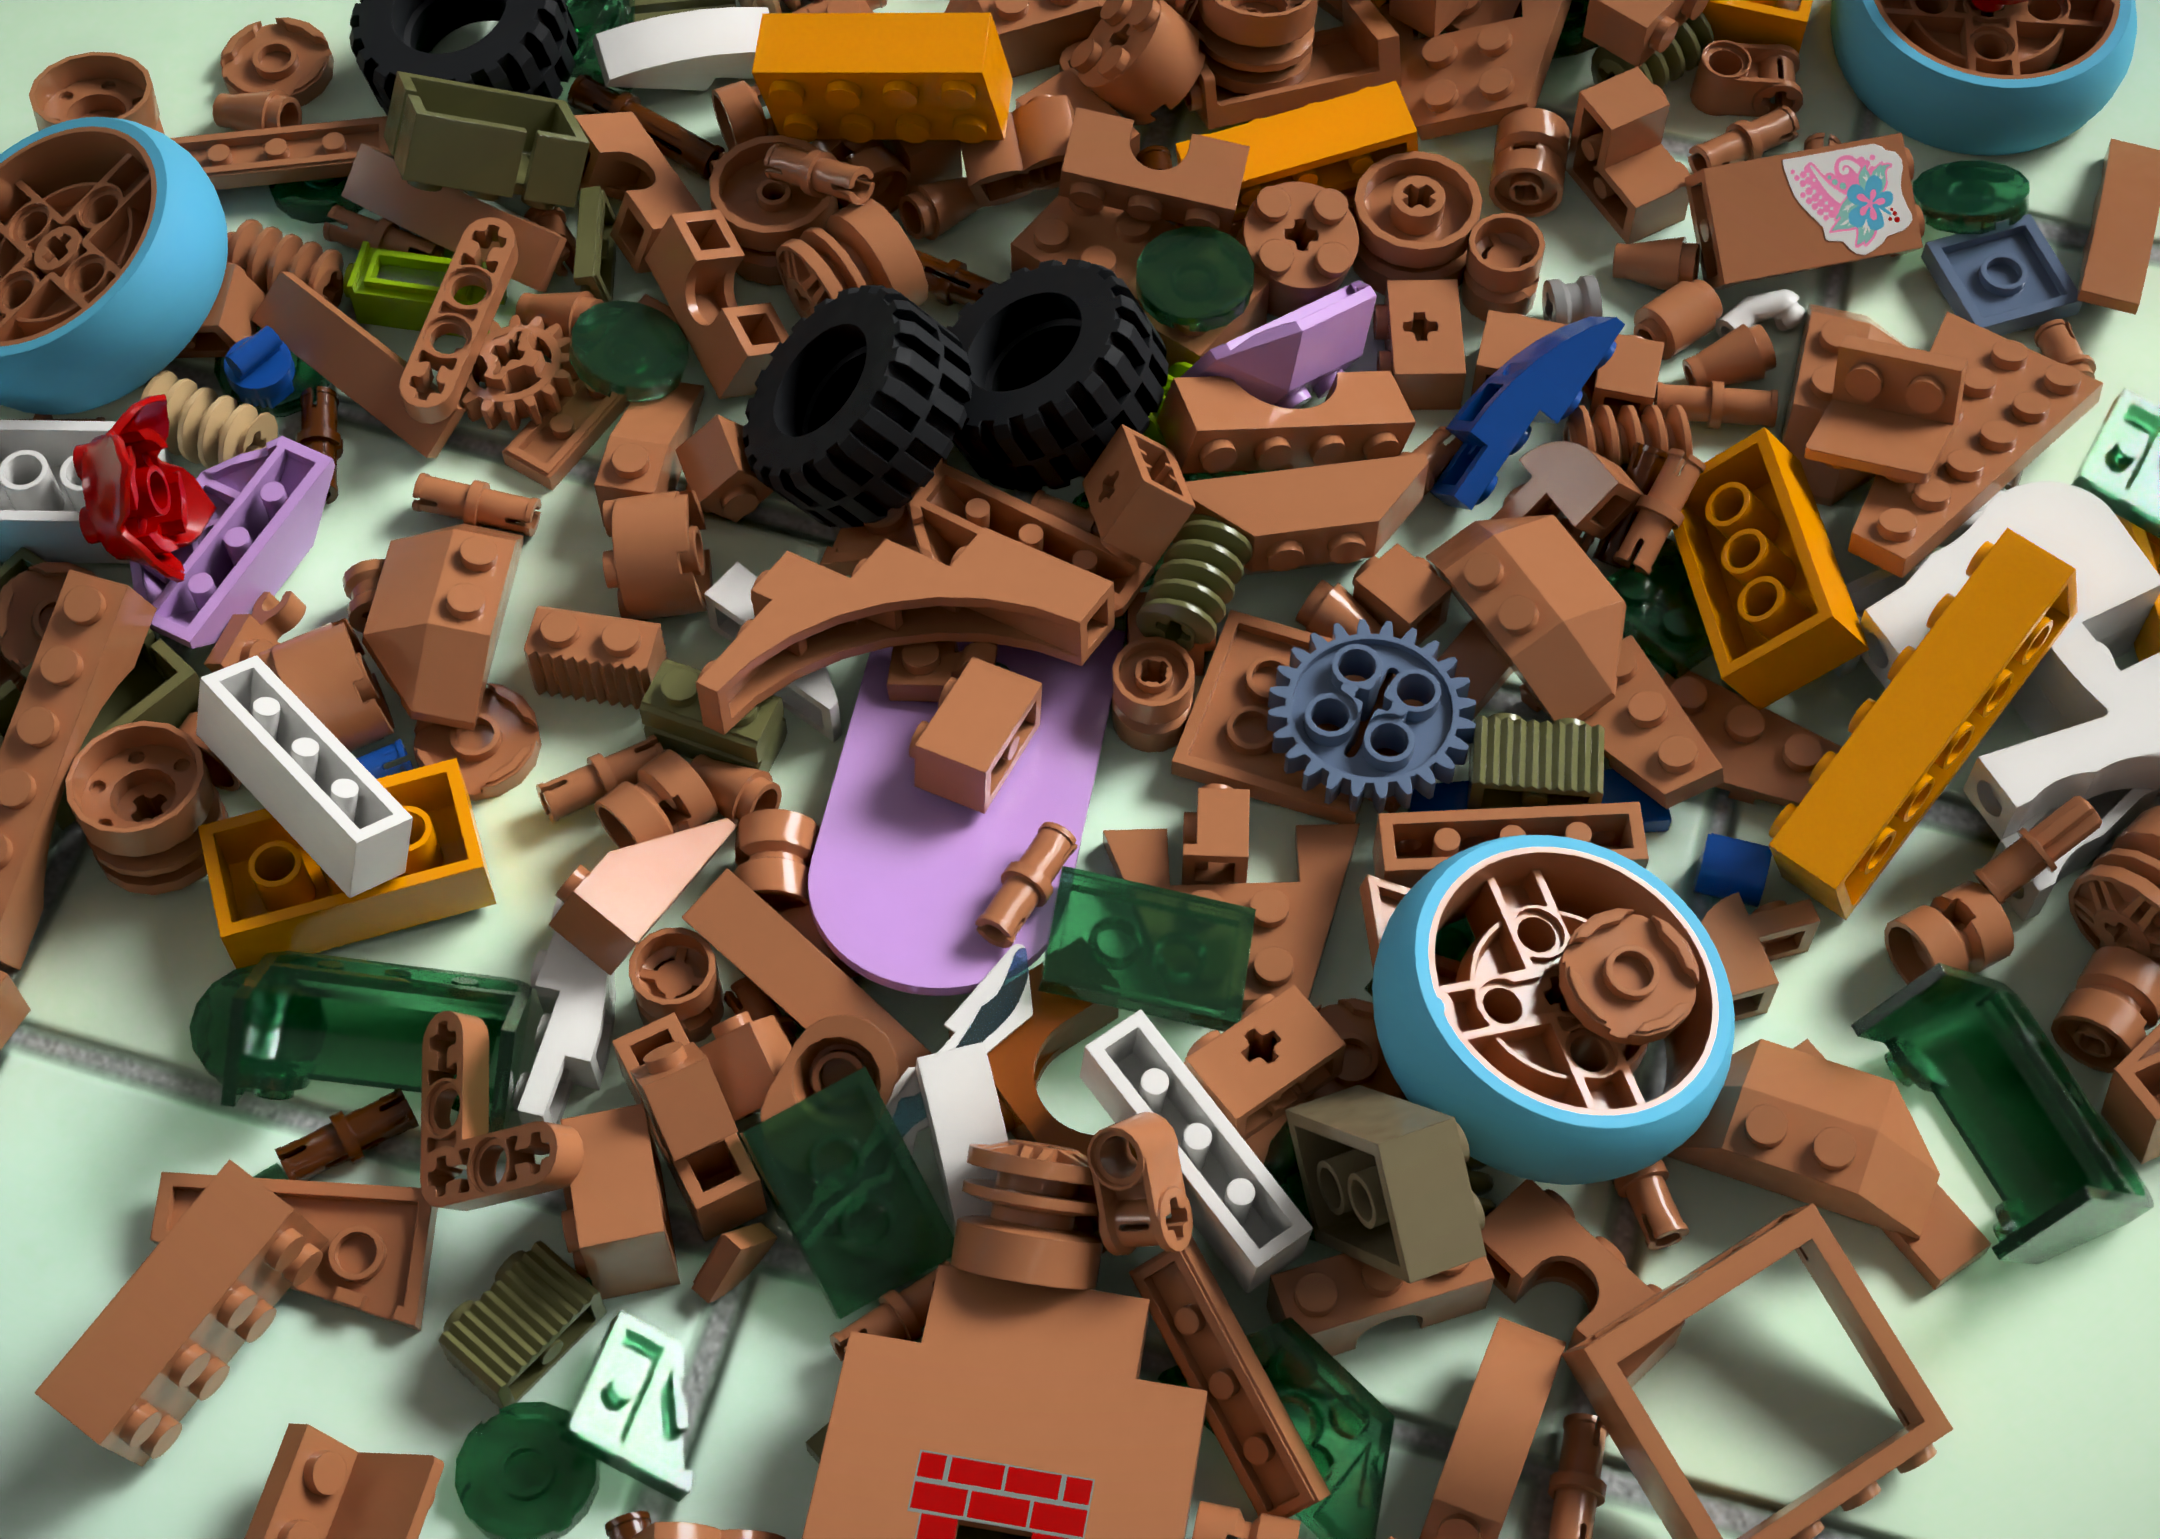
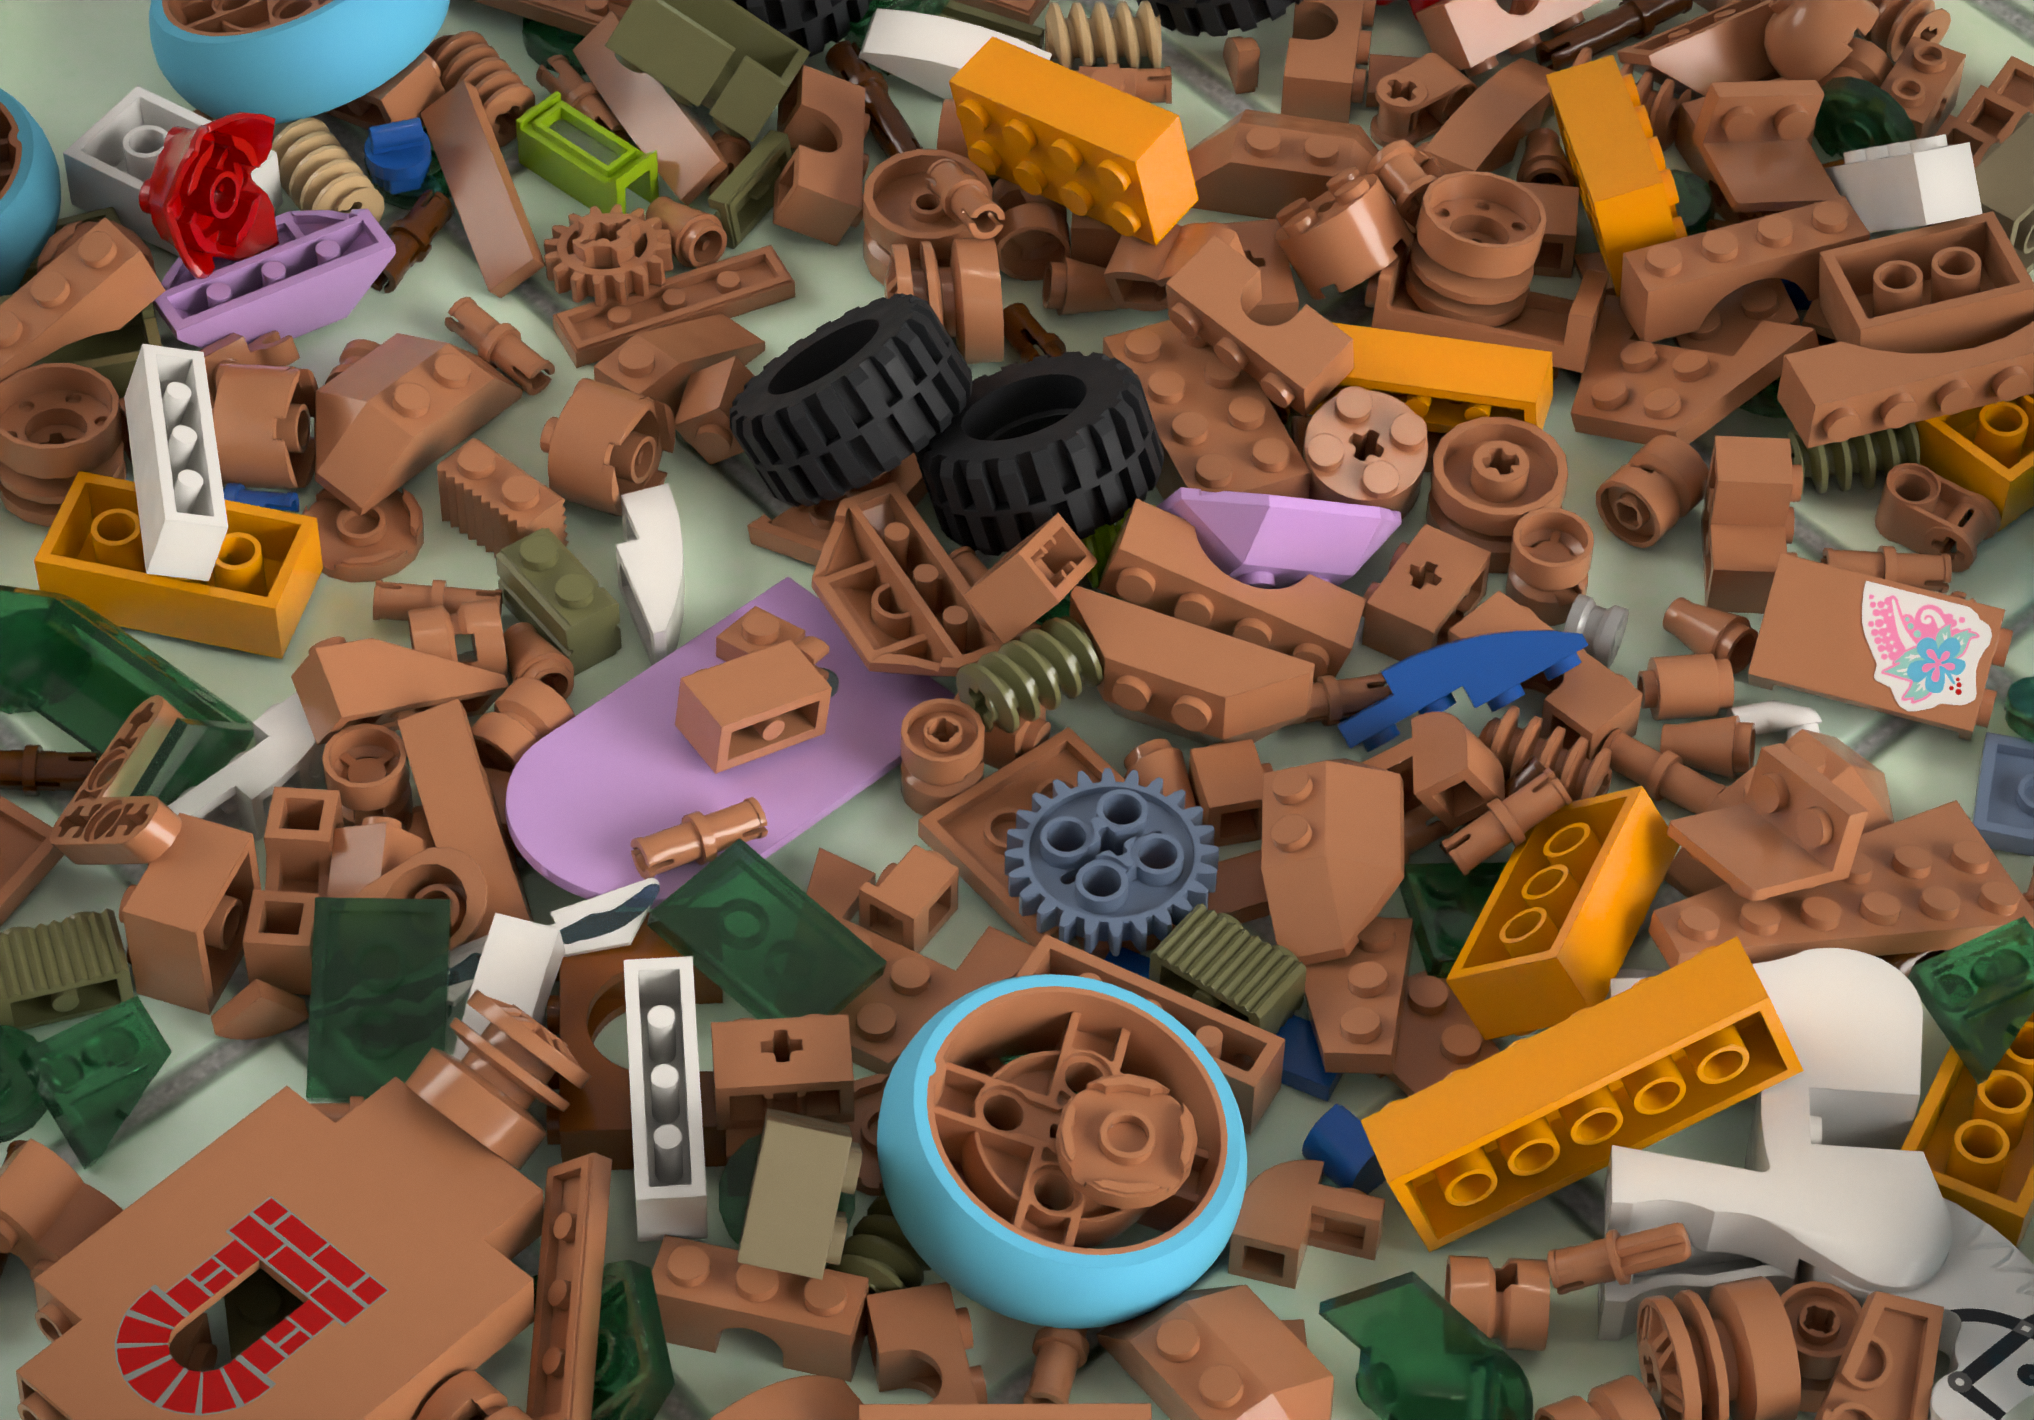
camera: 30 degrees right, 10 degrees down
nougat beam [399,217,519,424] -> none
clear green tile [569,300,689,403] -> none
nougat brick [630,1042,738,1161] -> none
nougat arch [644,209,789,399] -> none
nougat arch [696,527,1115,735] -> none
nougat piece [1087,1112,1193,1256] -> none
clear green tile [1136,226,1254,332] -> none

